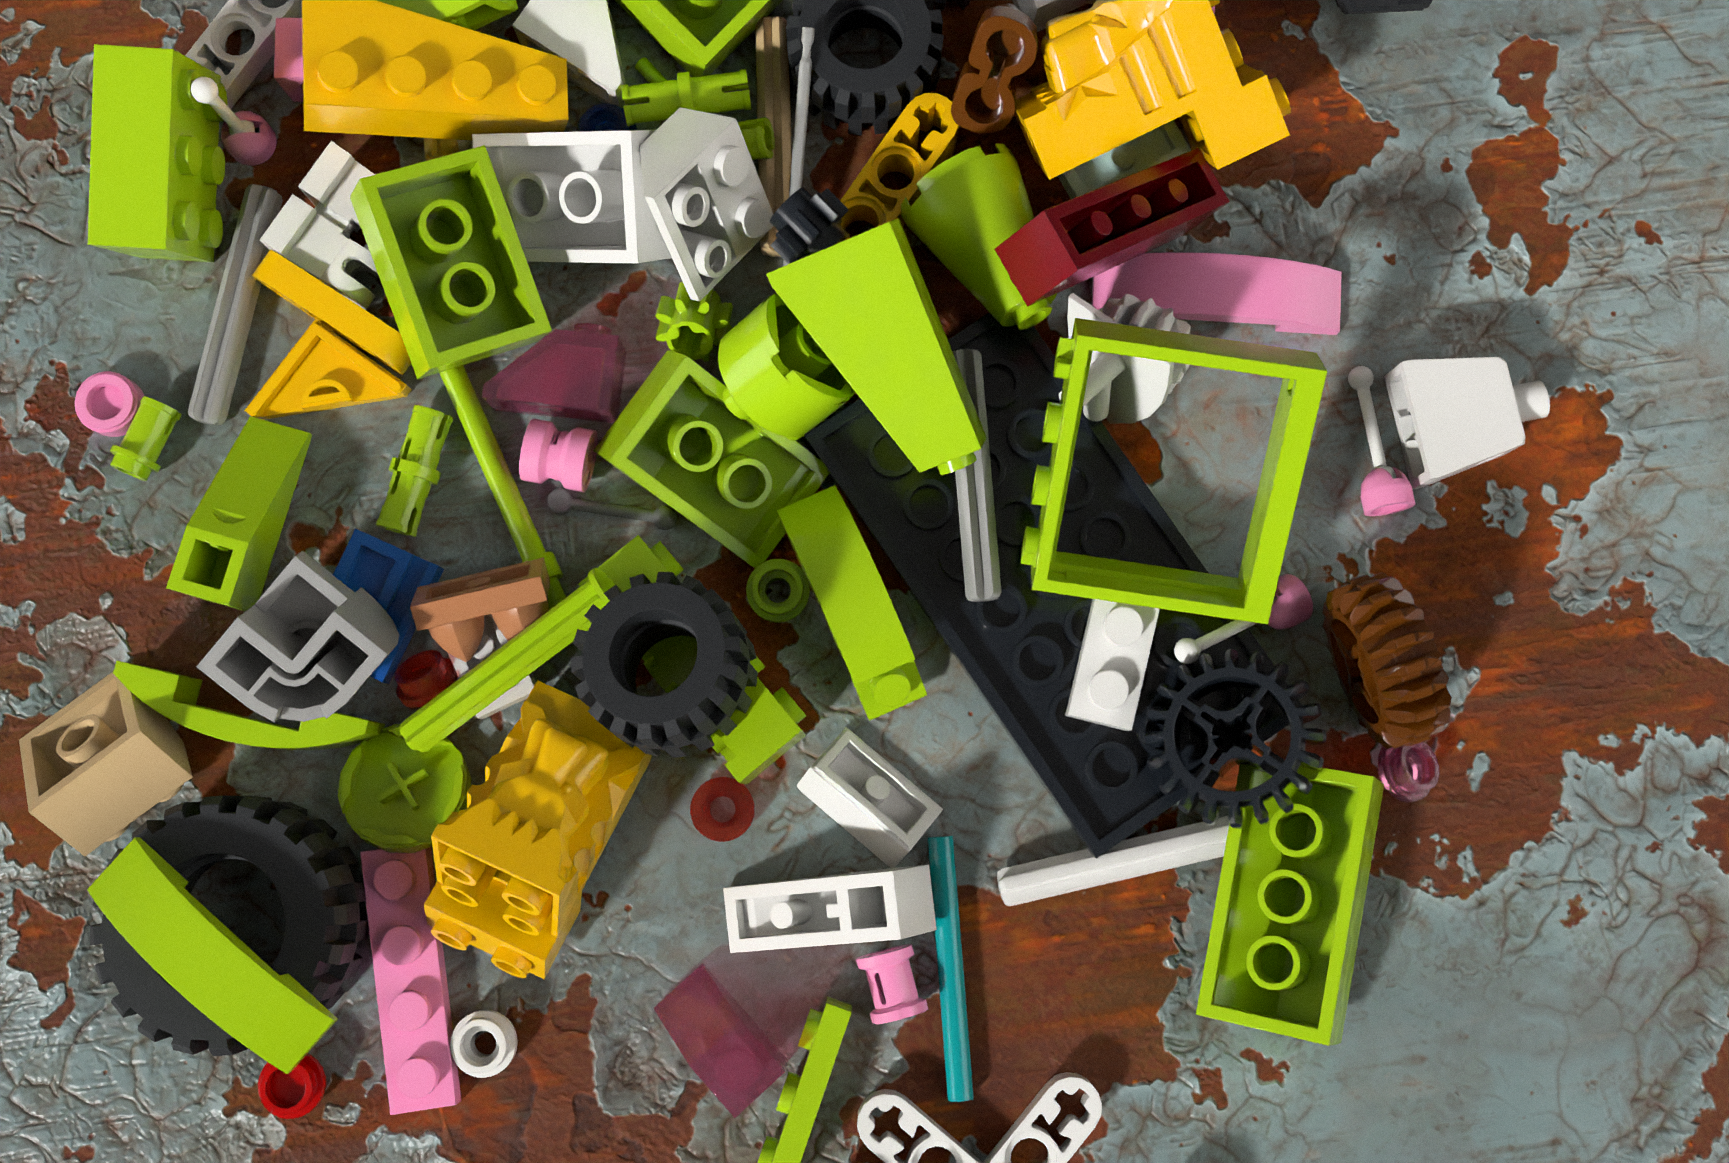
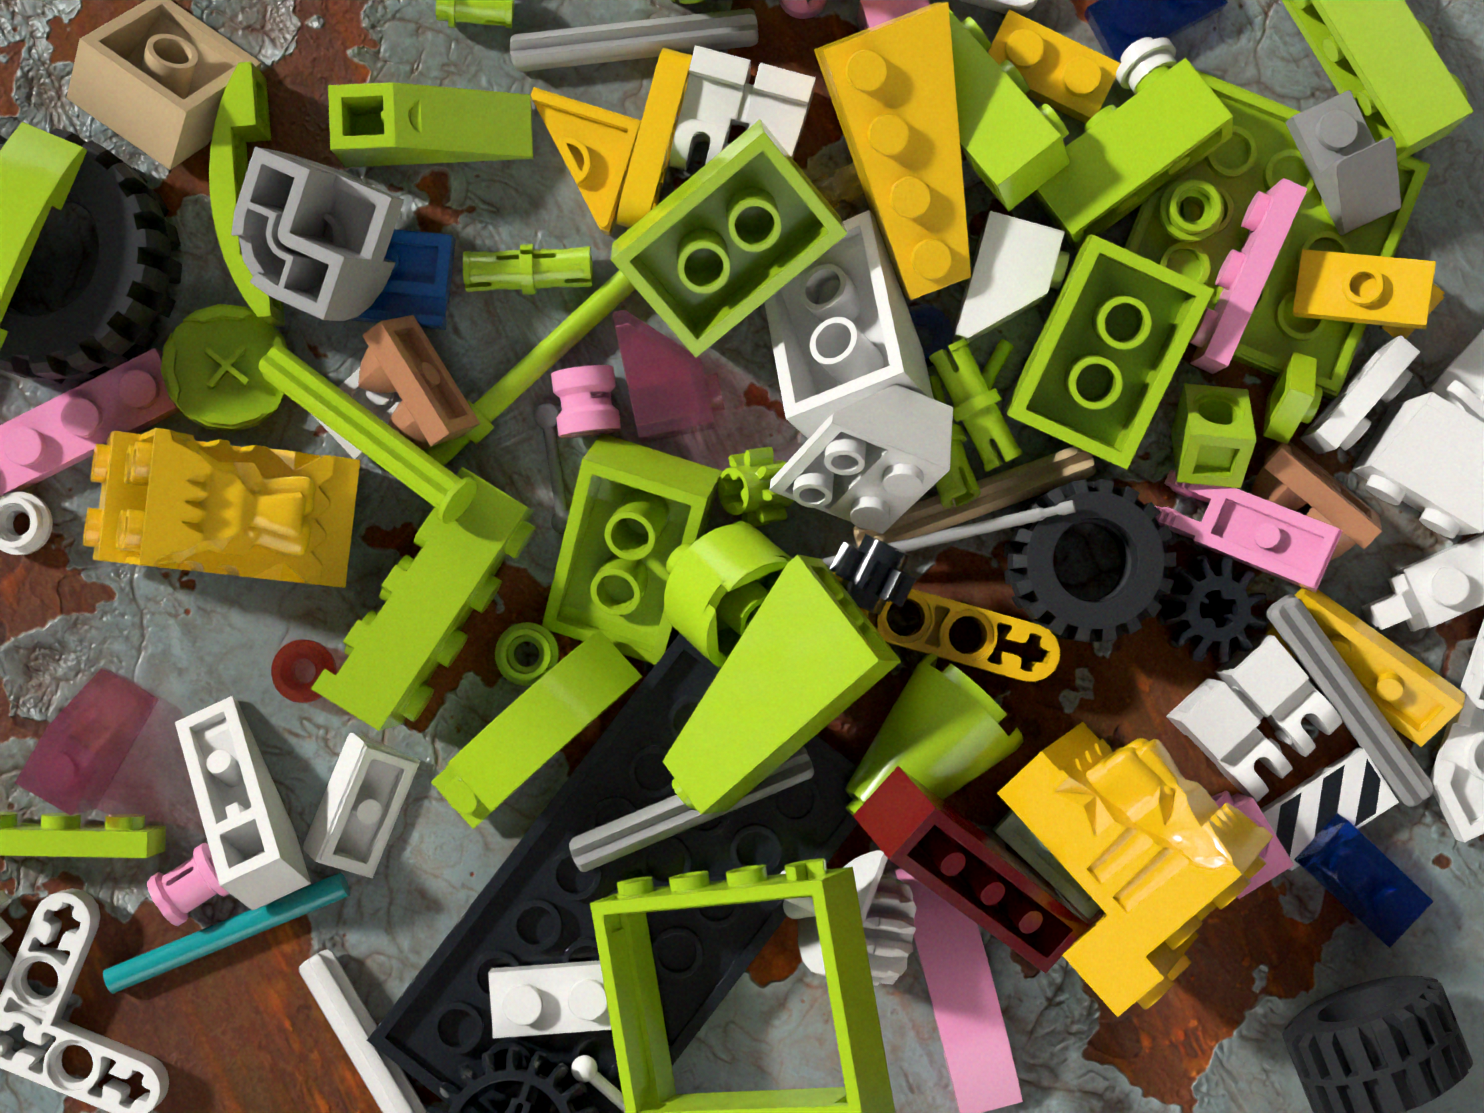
camera: 75 degrees right, 5 degrees up
clear red plate [394,650,459,707] -> none
black tyre [571,572,758,758] -> none
reddish brown piece [951,3,1038,133] -> none

